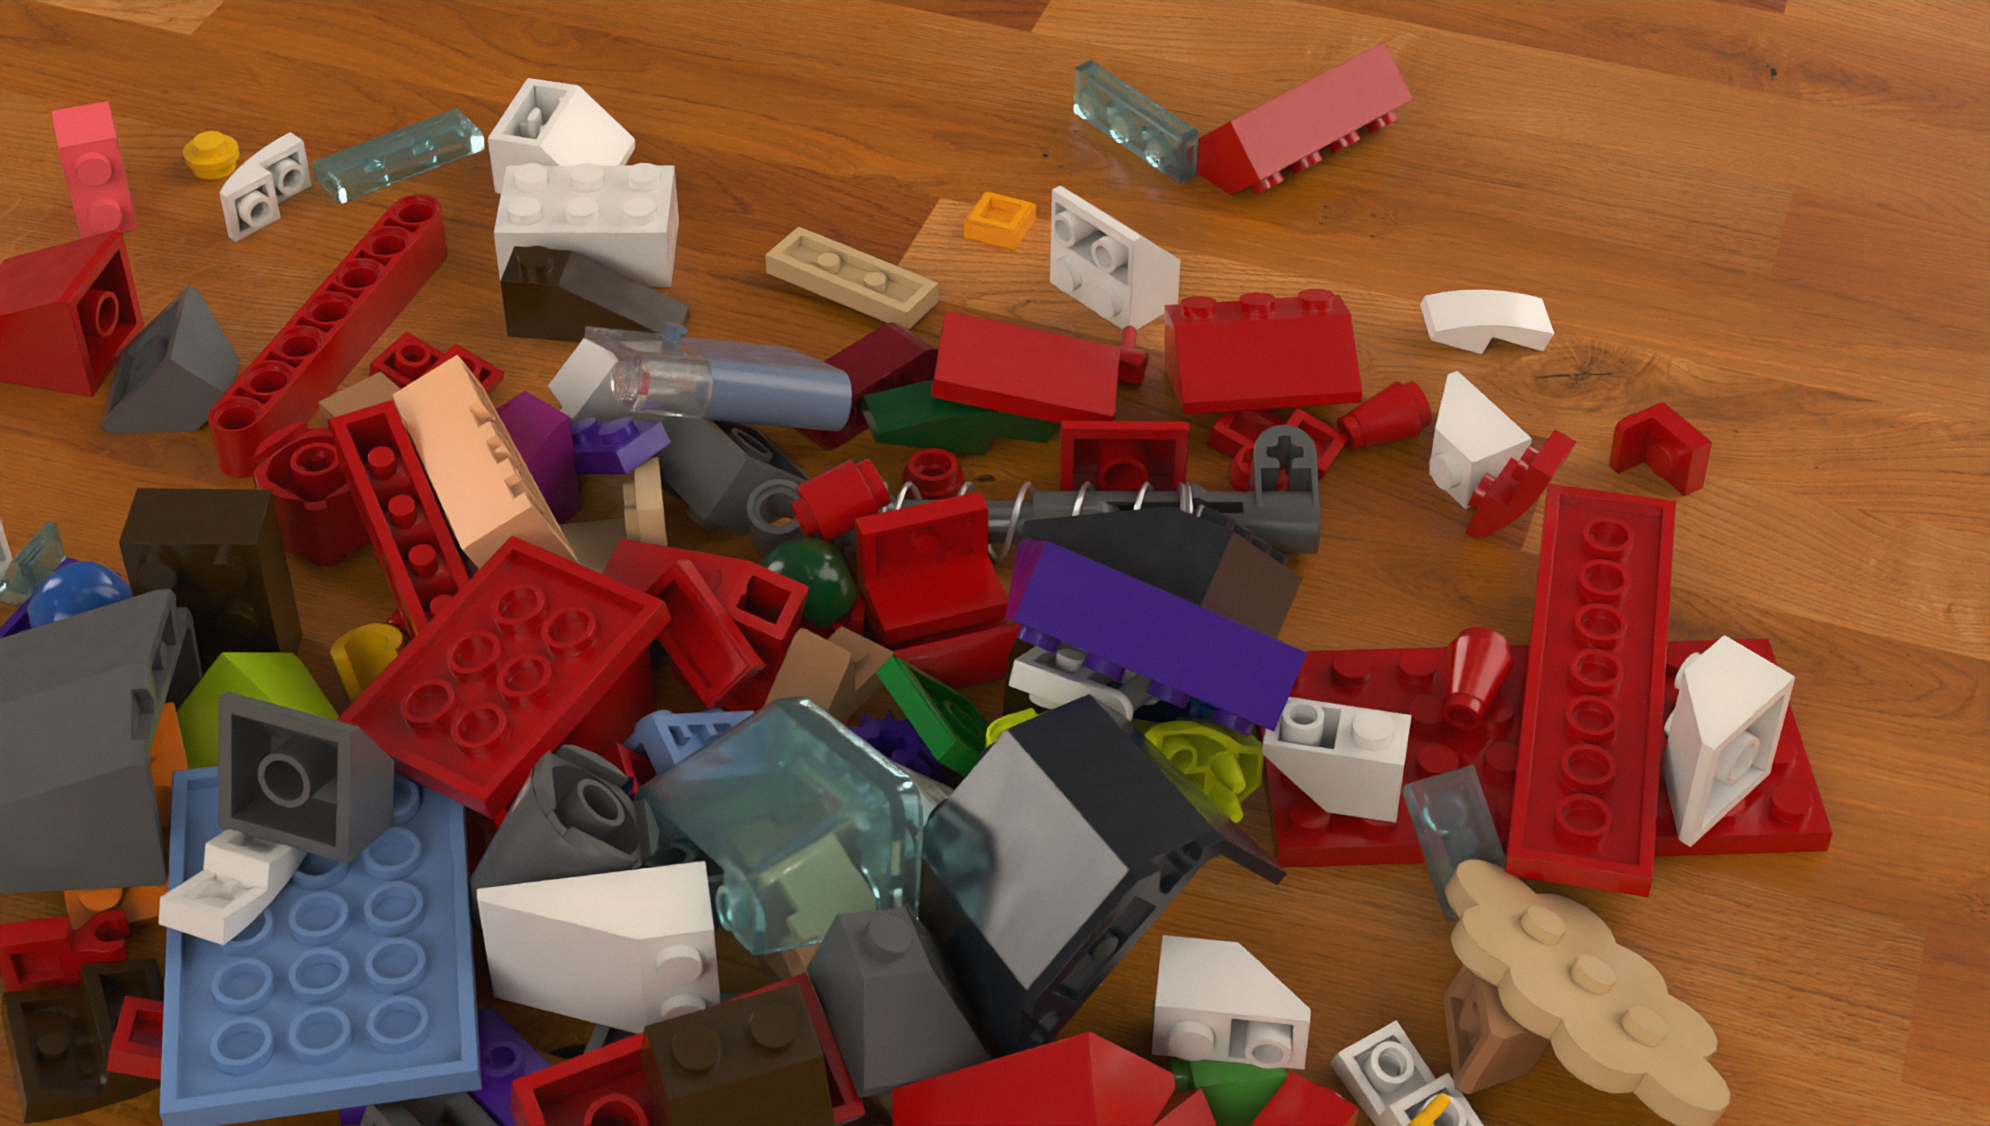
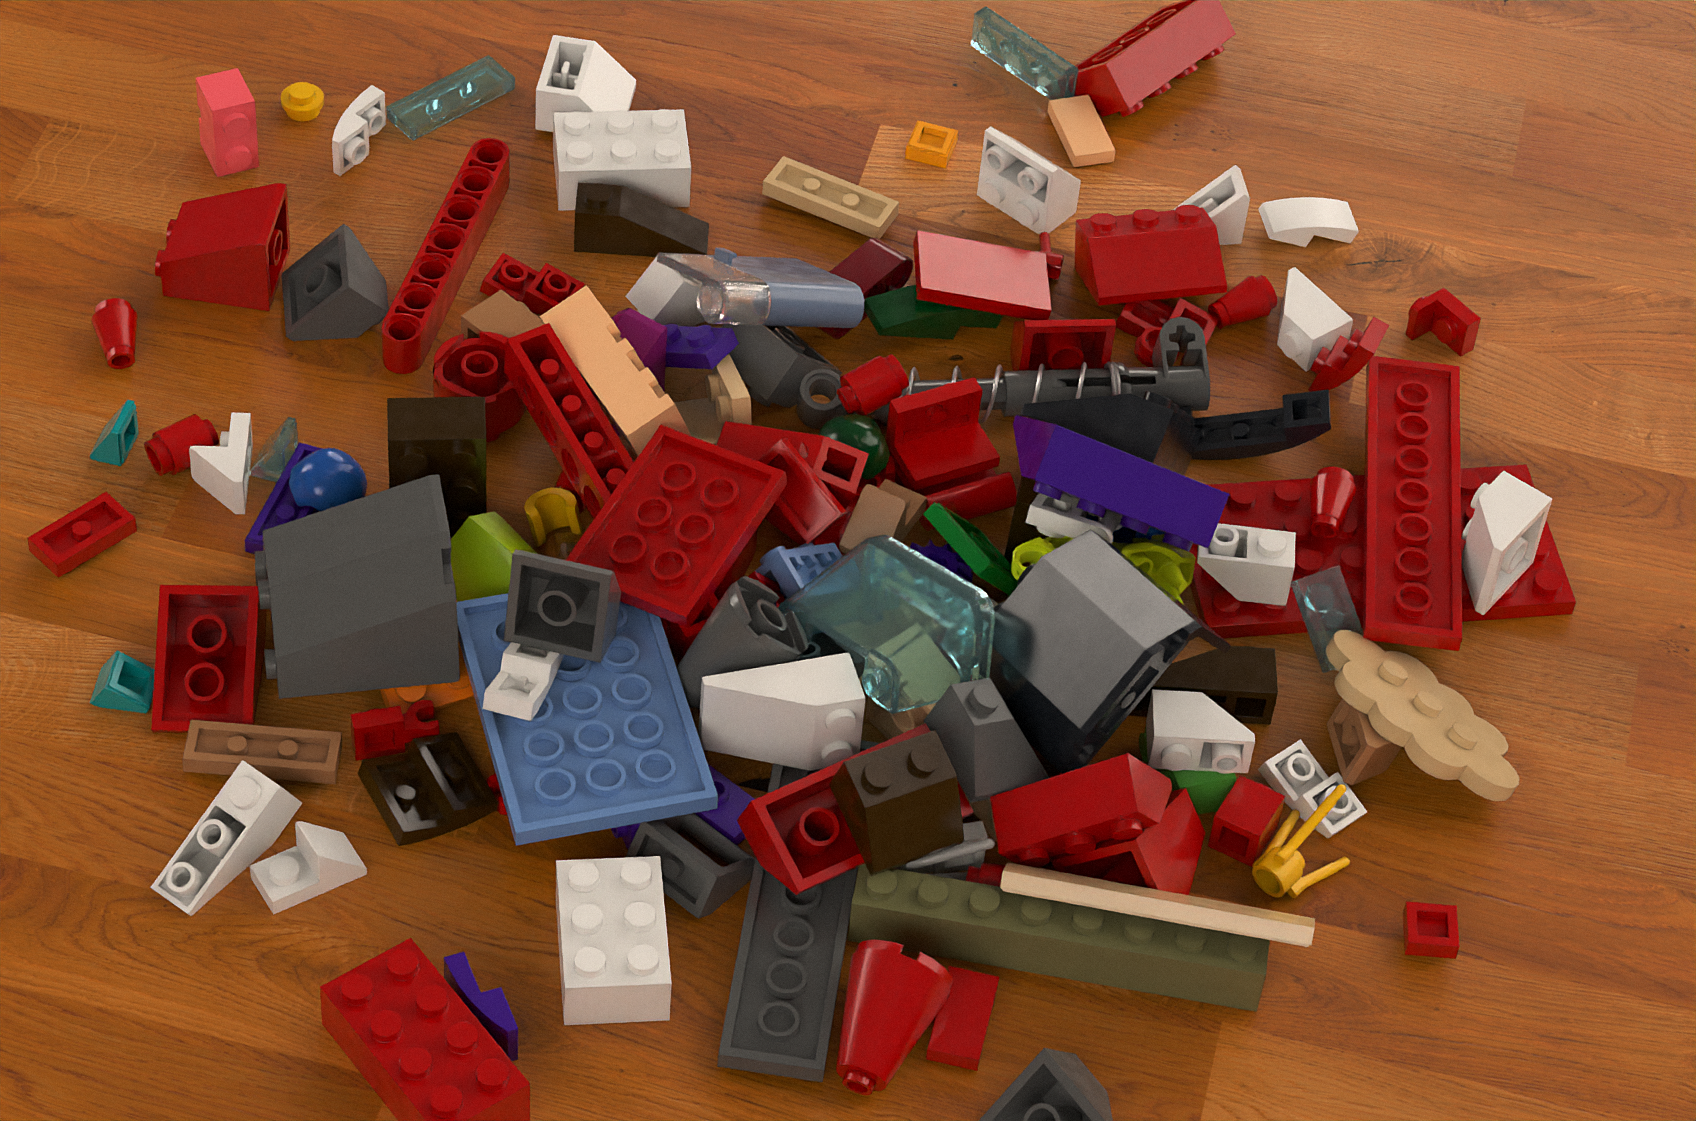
camera: 10 degrees left, 5 degrees up
red plate [107,996,164,1080] -> none
red plate [902,448,964,500] -> none
none -> light nougat tile [1047,95,1116,167]
none -> dark brown slope [1128,646,1278,725]
none -> white slope [1173,165,1250,245]
none -> black slope [1179,390,1331,460]

